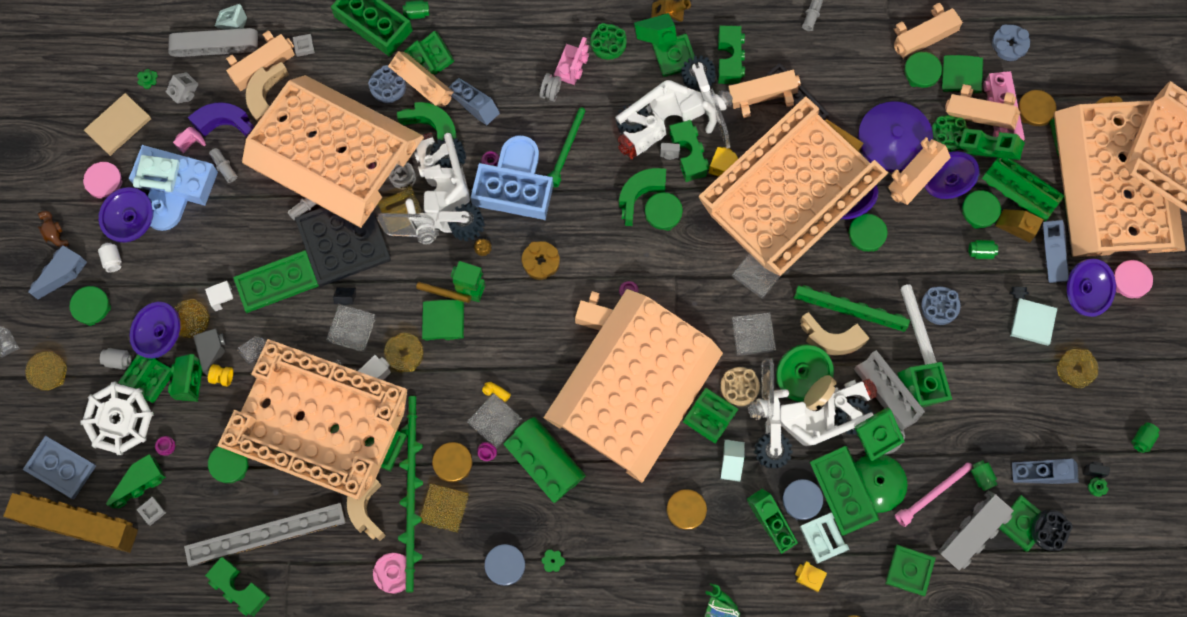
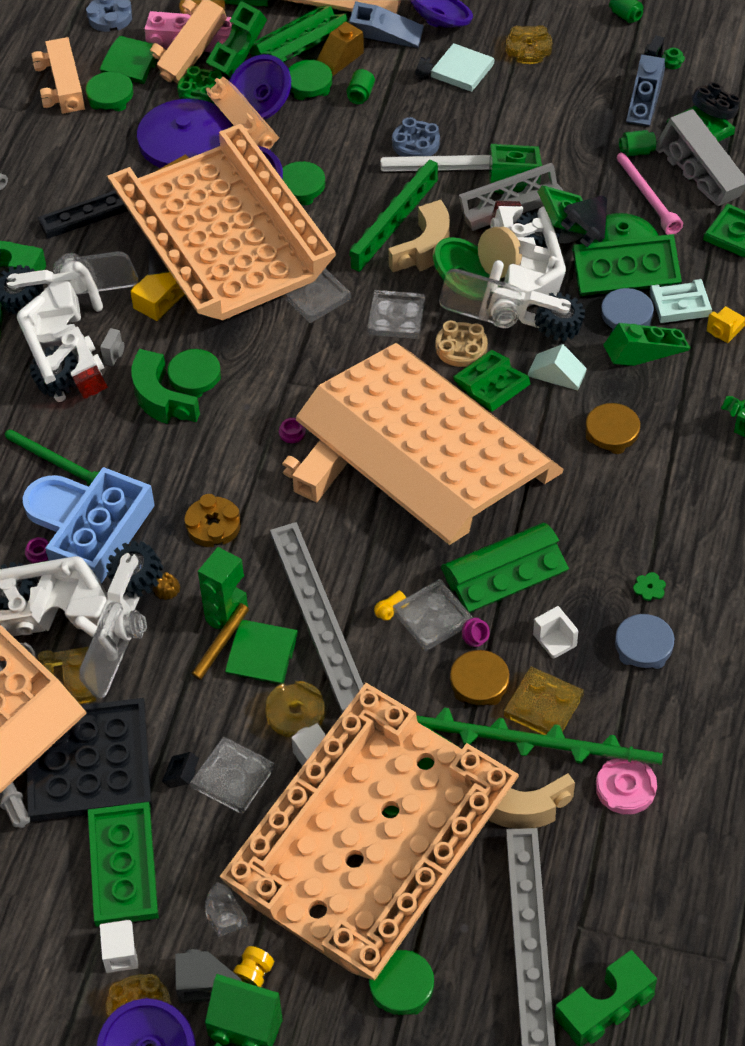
camera: 75 degrees left, 20 degrees down
green arch [669,120,710,182] -> none
light nougat brick [729,70,801,118] -> none
none -> light grey plate [270,522,364,714]
none -> white panel [533,606,578,658]
none -> black flag [561,195,607,248]

